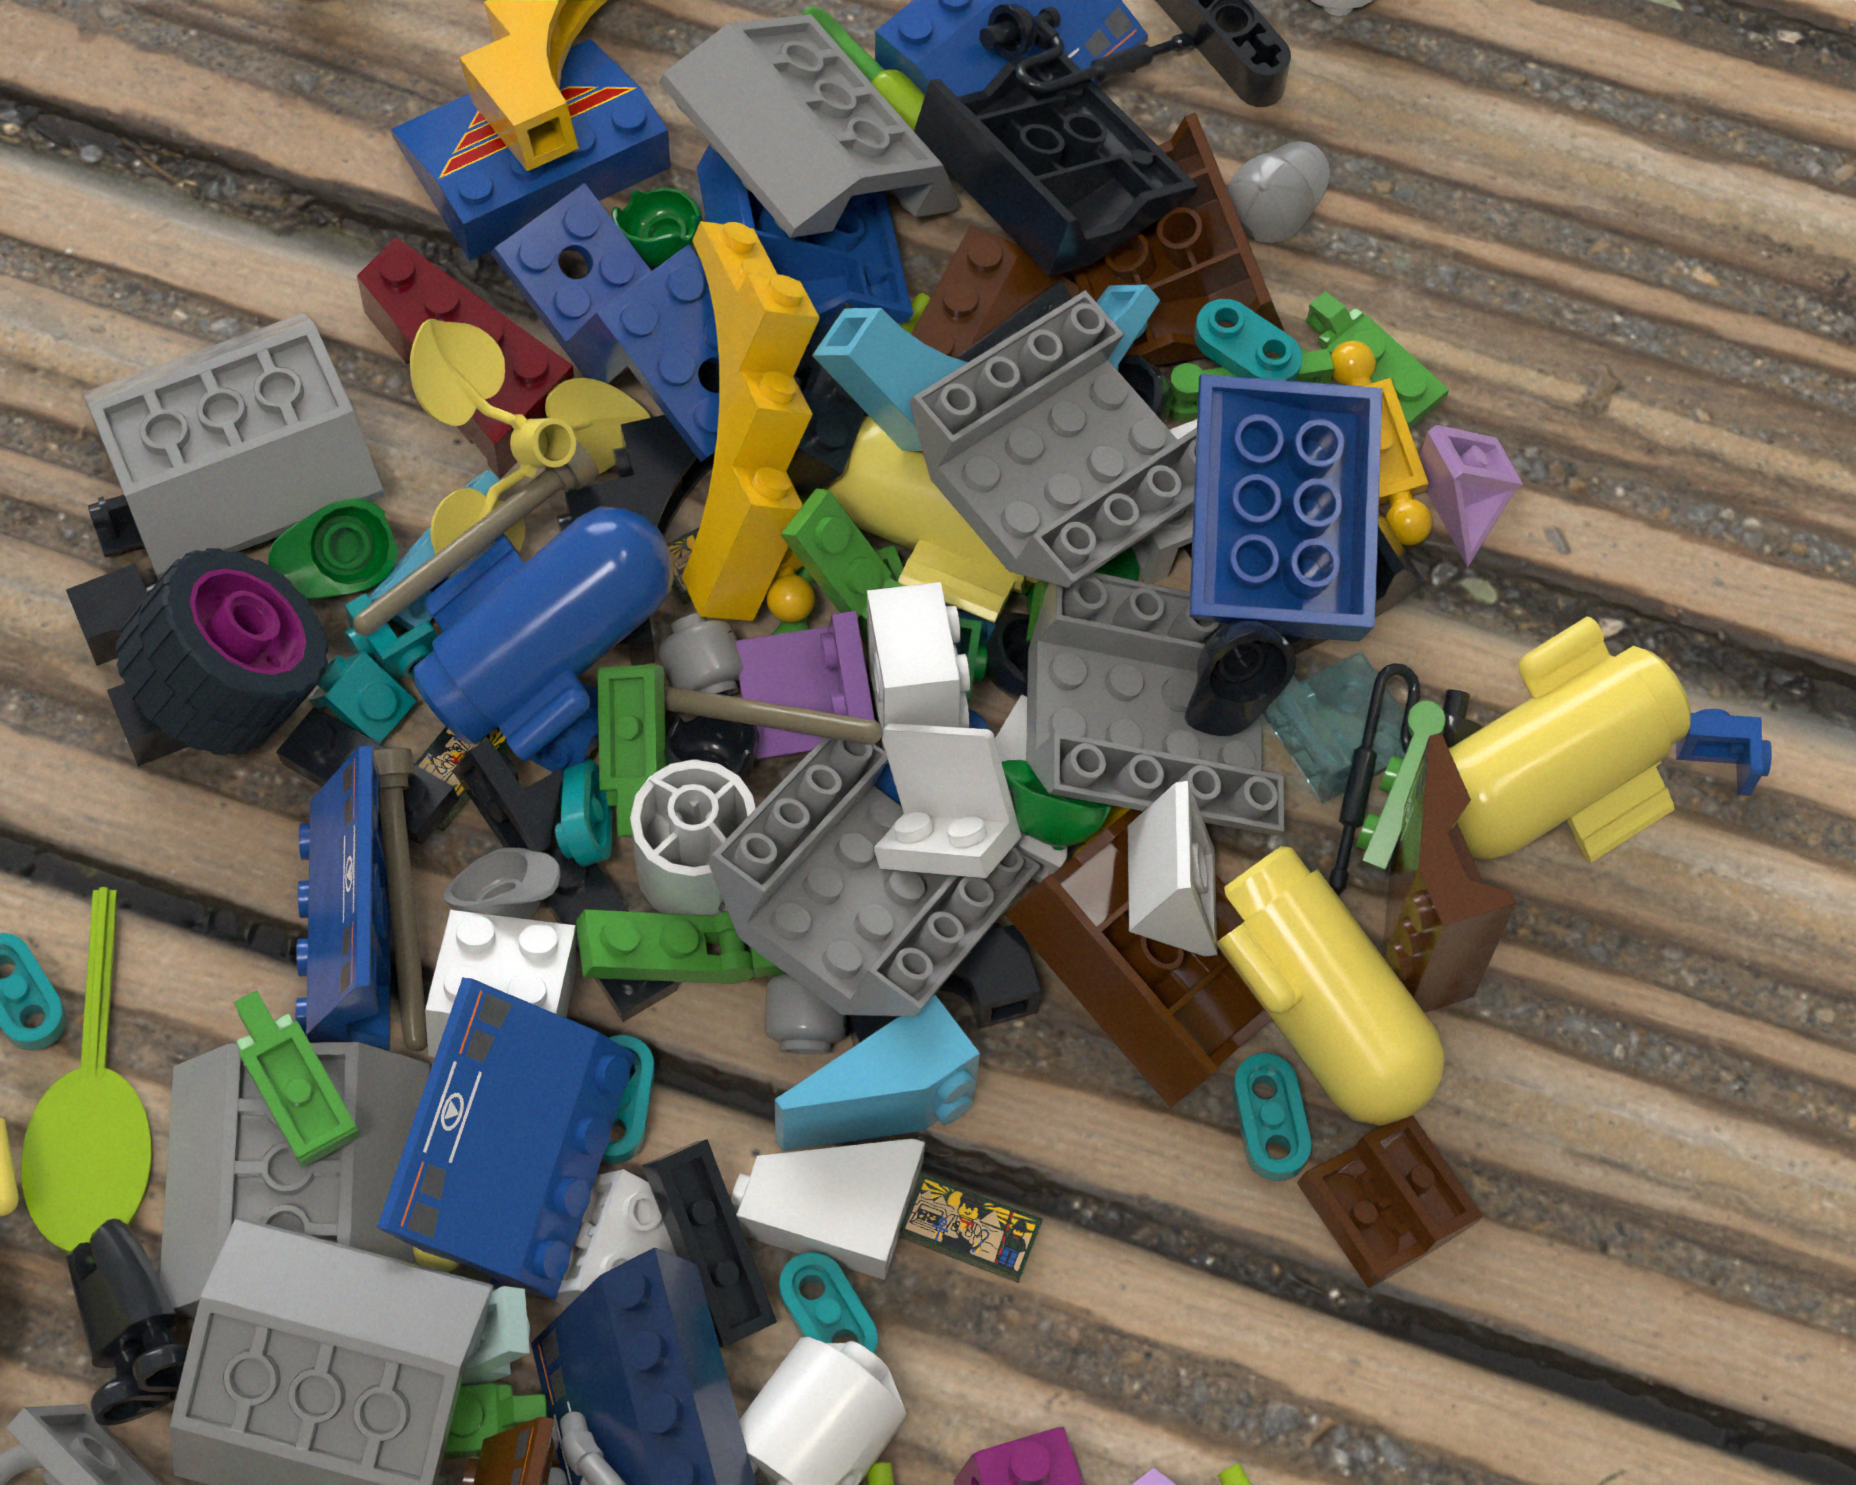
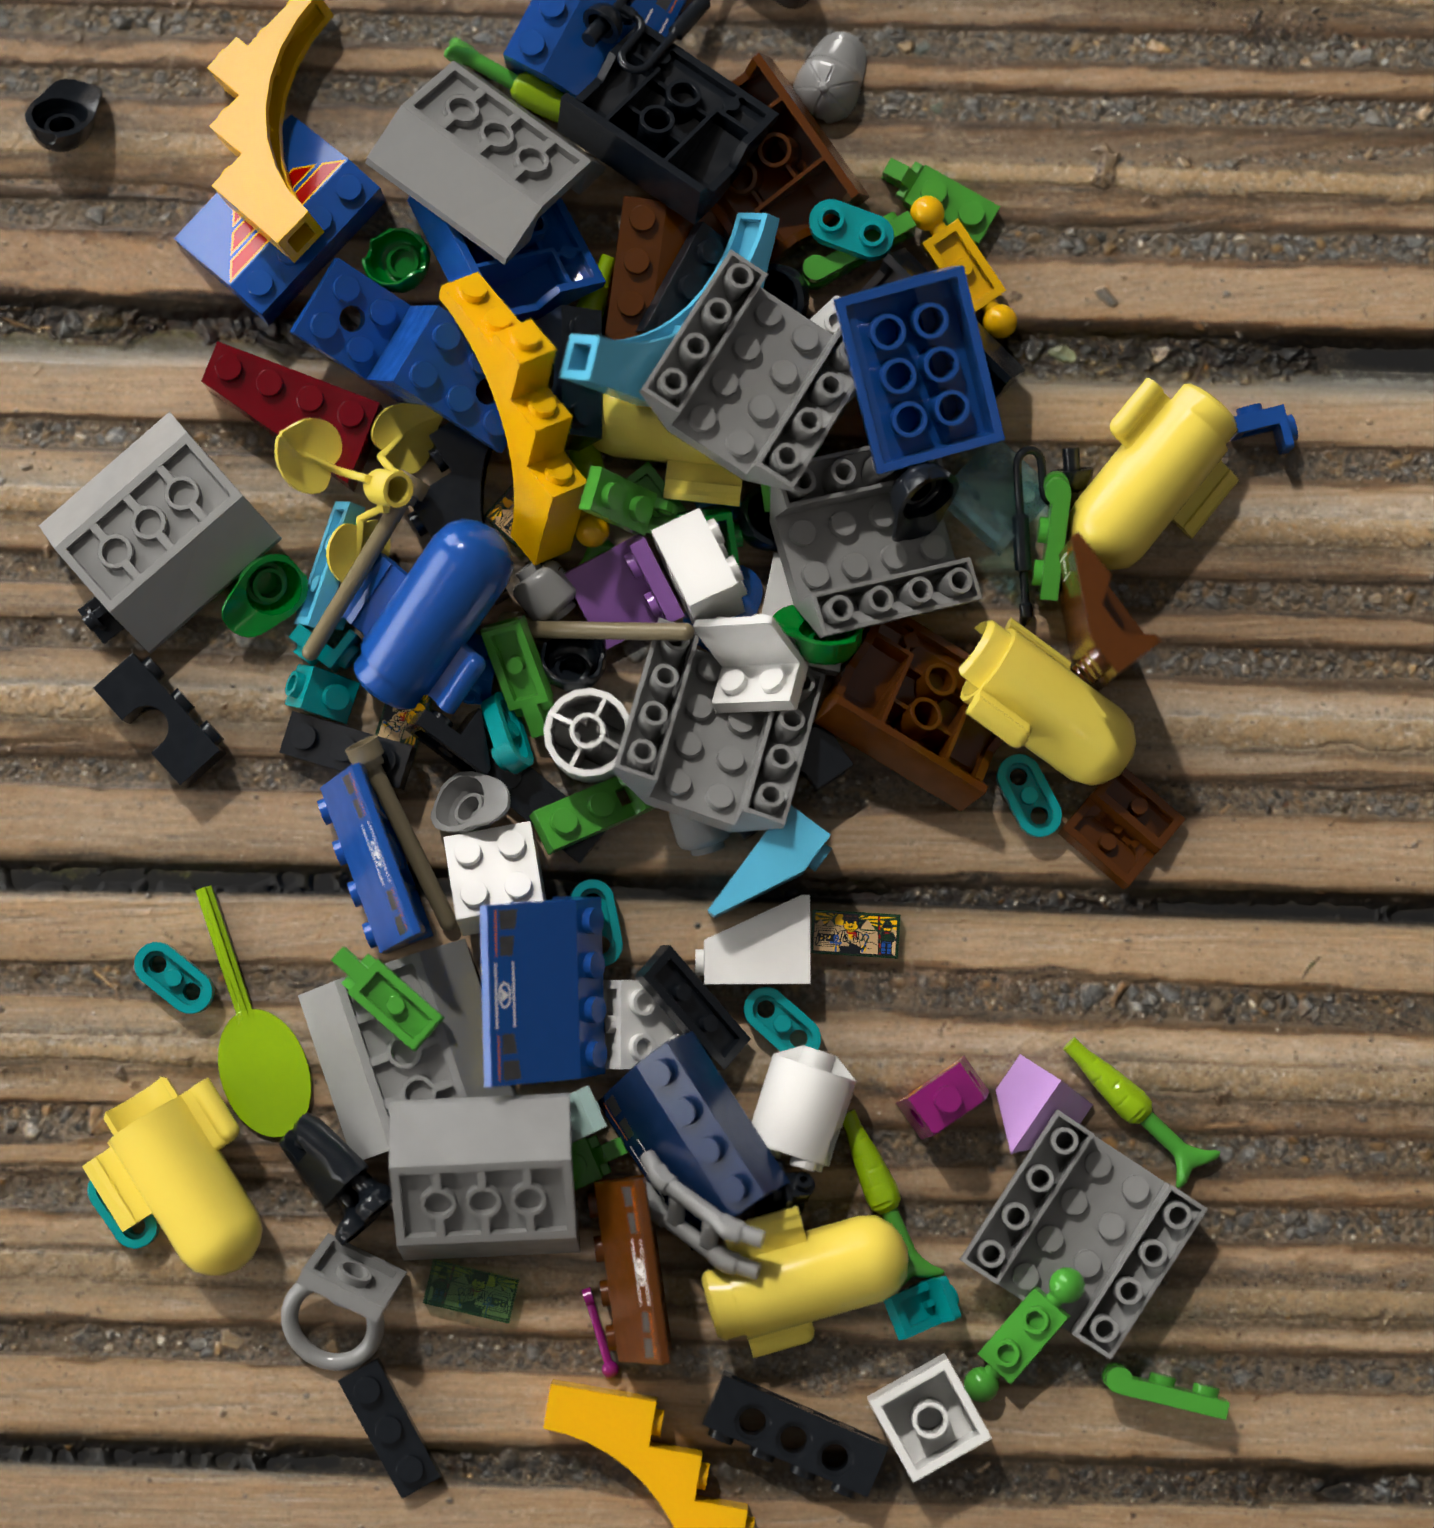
camera: 10 degrees left, 20 degrees up
black wheel [115,548,329,756] -> none
white slope [1128,781,1217,957] -> none
lavender slope [1420,425,1523,567] -> none

